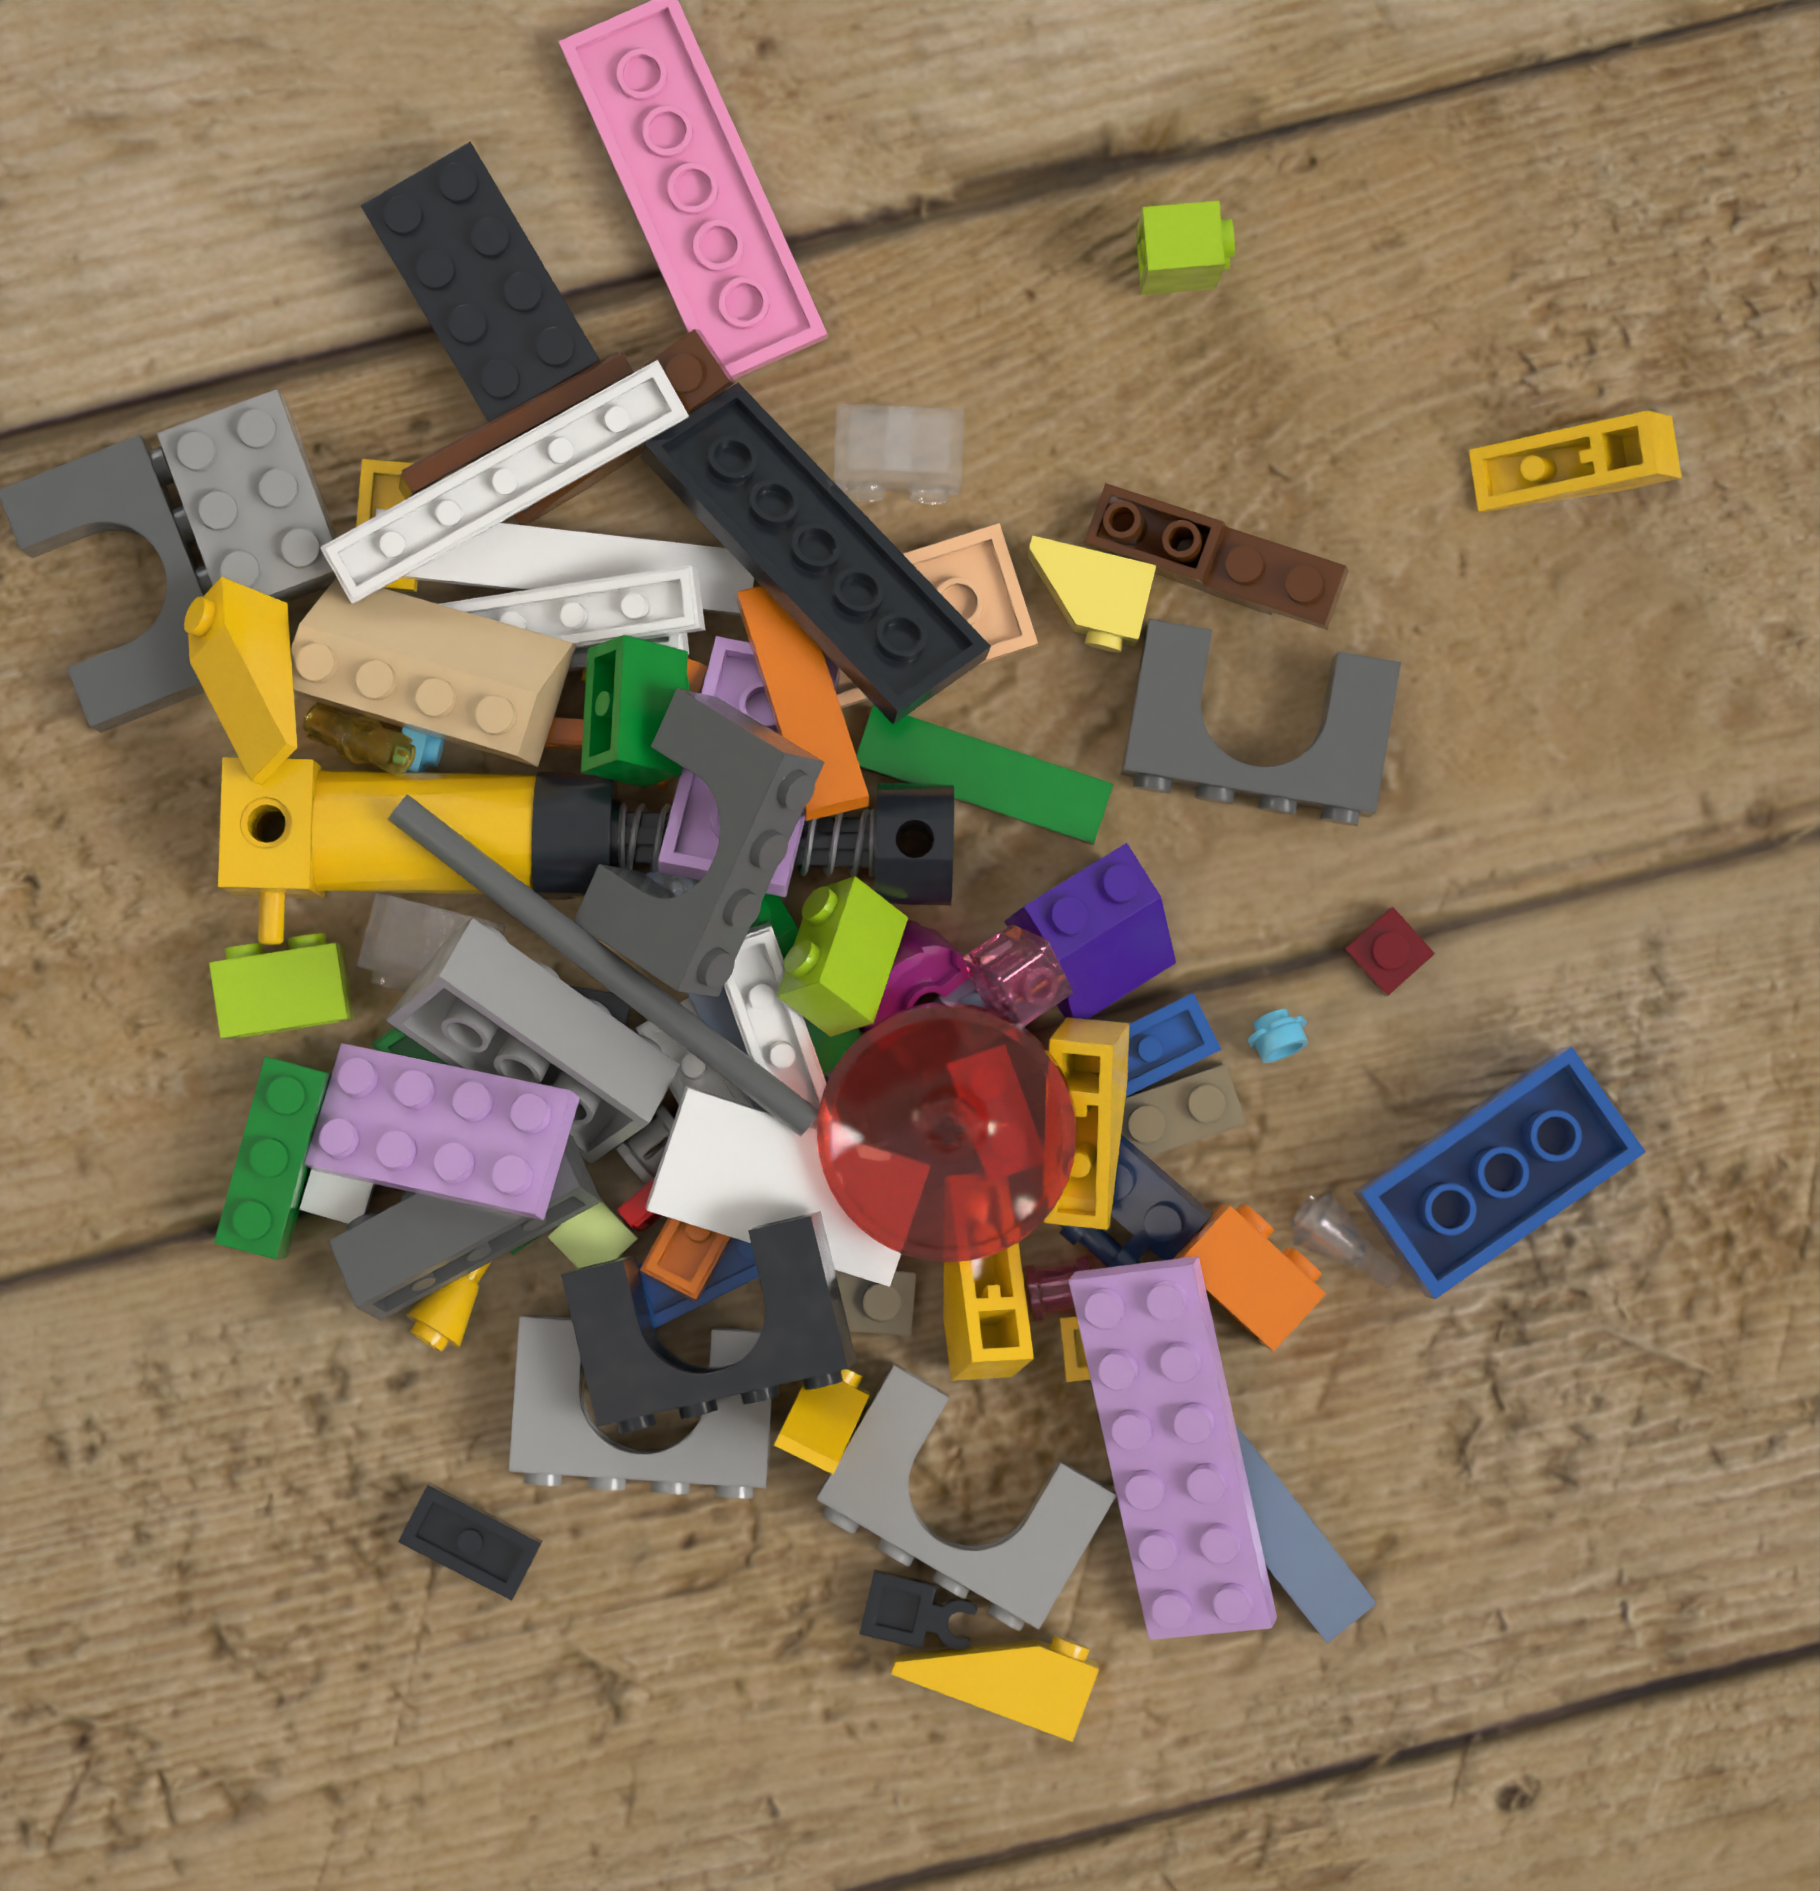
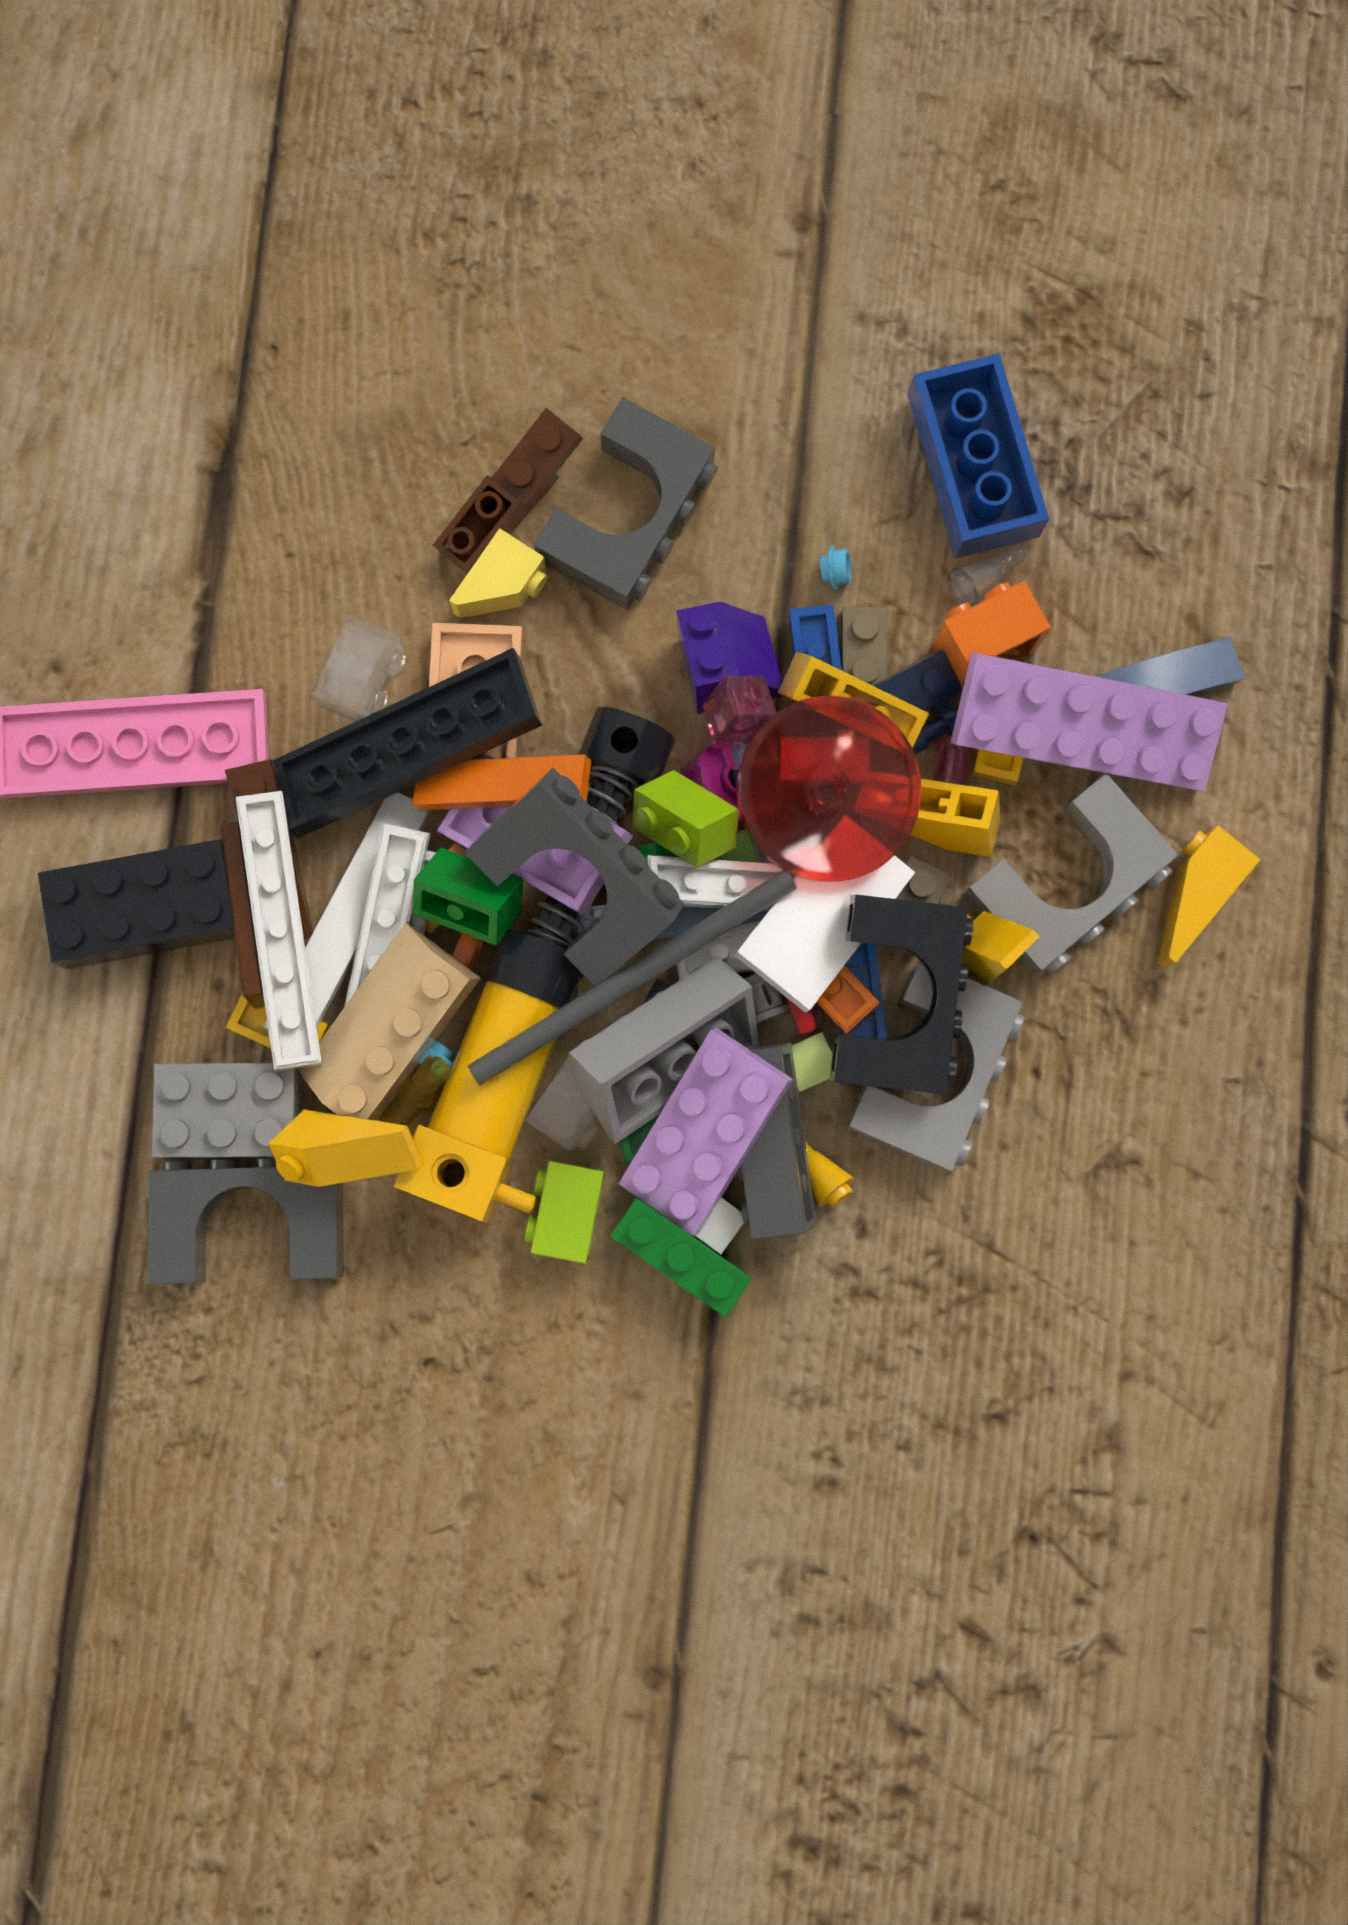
camera: 70 degrees left, 5 degrees down
black plate [398,1483,543,1601] -> none
green tile [856,704,1114,845] -> none
black plate [860,1569,978,1649] -> none
lime brick [1135,200,1235,295] -> none
dark red plate [1343,907,1435,997] -> none
yellow slope [1469,410,1682,512] -> none

